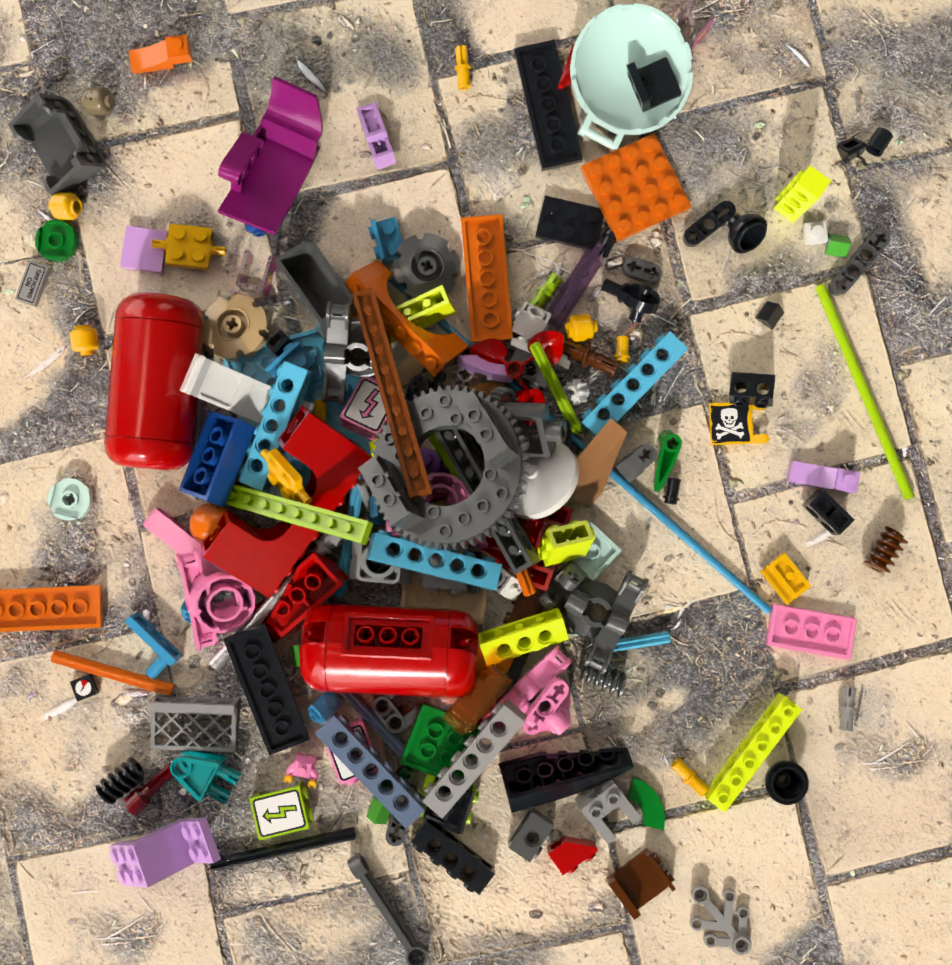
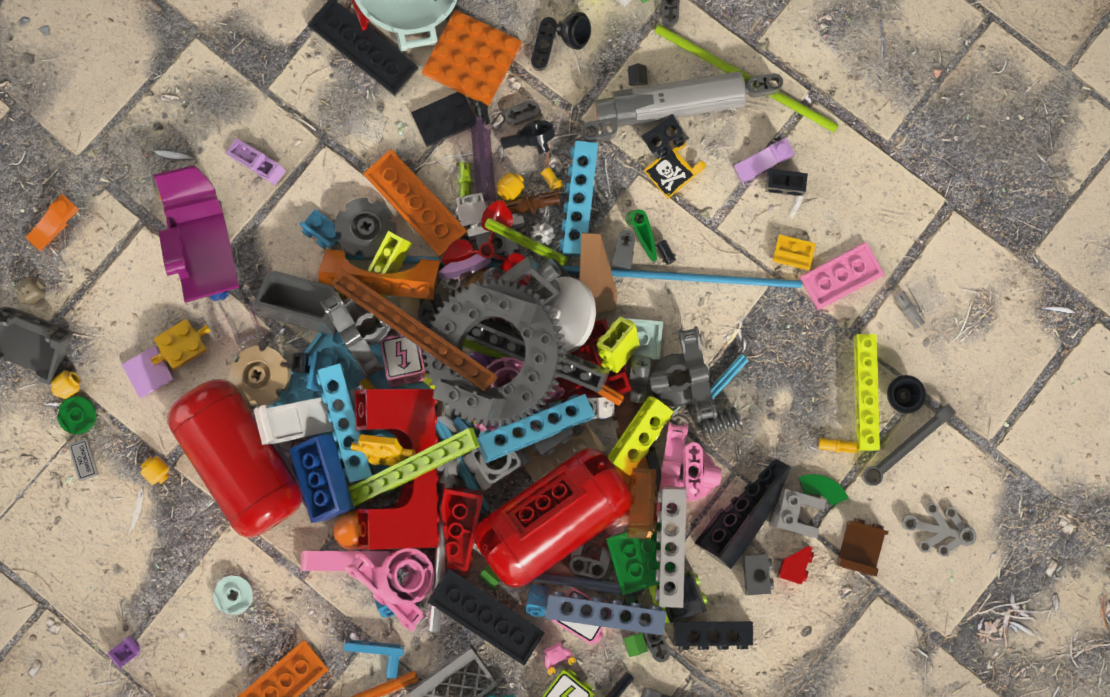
camera: 40 degrees left, 5 degrees down
yellow axle [455,45,471,90] -> none
reddish brown piece [863,526,908,573] -> none
none -> piece [582,71,783,142]
none -> dark grey piece [862,404,956,486]

